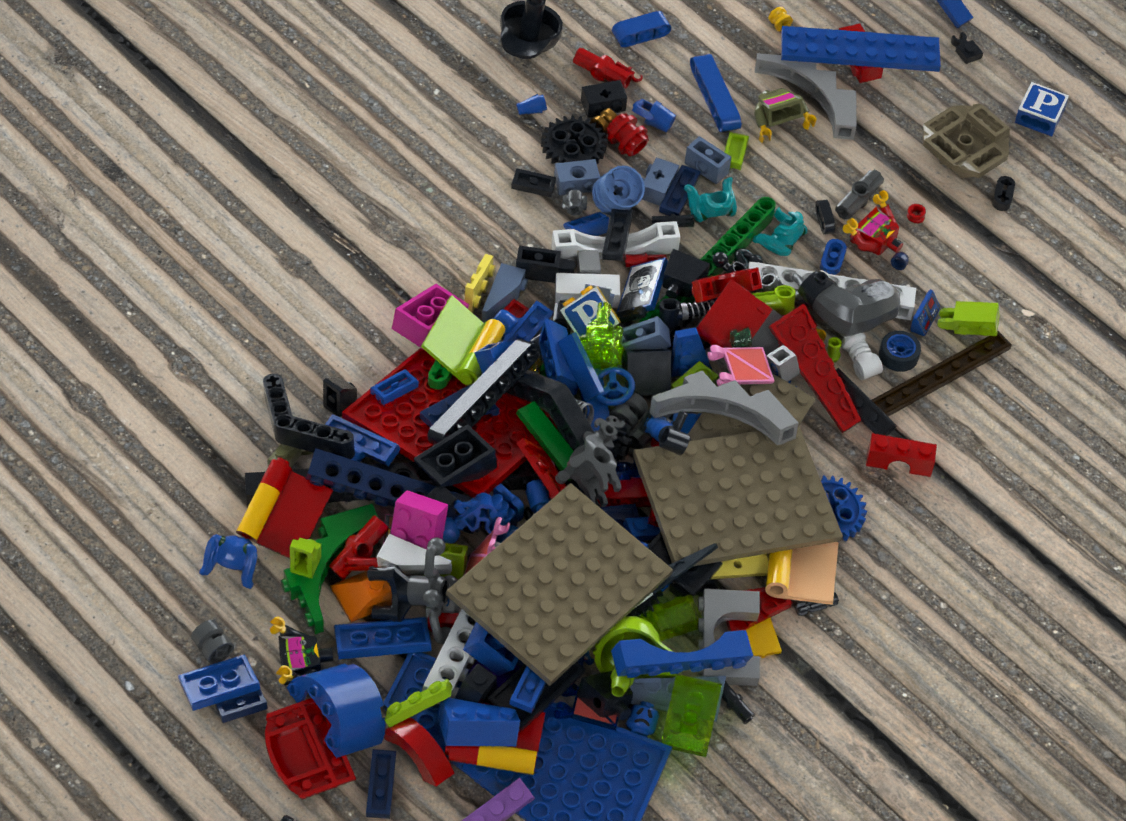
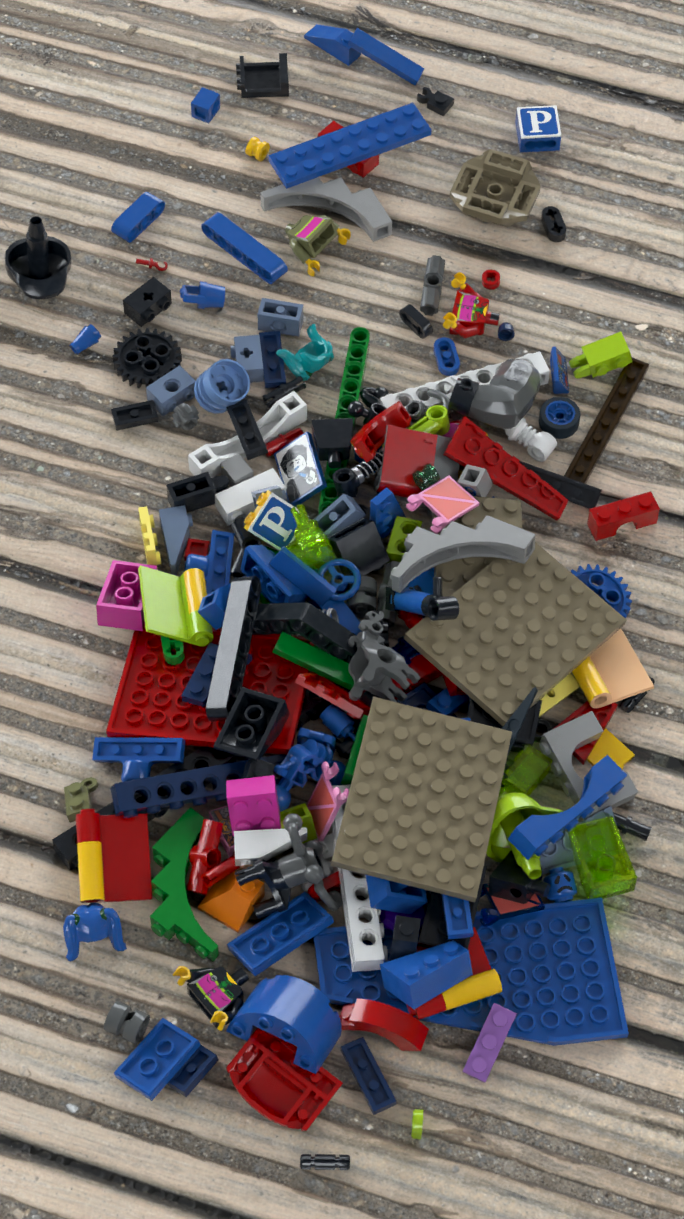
camera: 25 degrees left, 5 degrees up
black beam [263,374,355,459] -> none
lime arch [290,538,321,578] -> none
black slope [323,377,357,418] -> none
blue tile [370,369,419,405] -> none
lime plate [385,679,452,728] -> none
blue slope [563,212,609,236] -> none
red piece [573,48,633,89] -> none
pearl gold wheel [590,108,617,133] -> none
red piece [606,113,649,156] -> none
black axle [615,305,646,324] -> none
lime tile [724,132,749,170] -> none
teal hair [753,207,808,256] -> none
lime pin [826,337,842,363] -> none

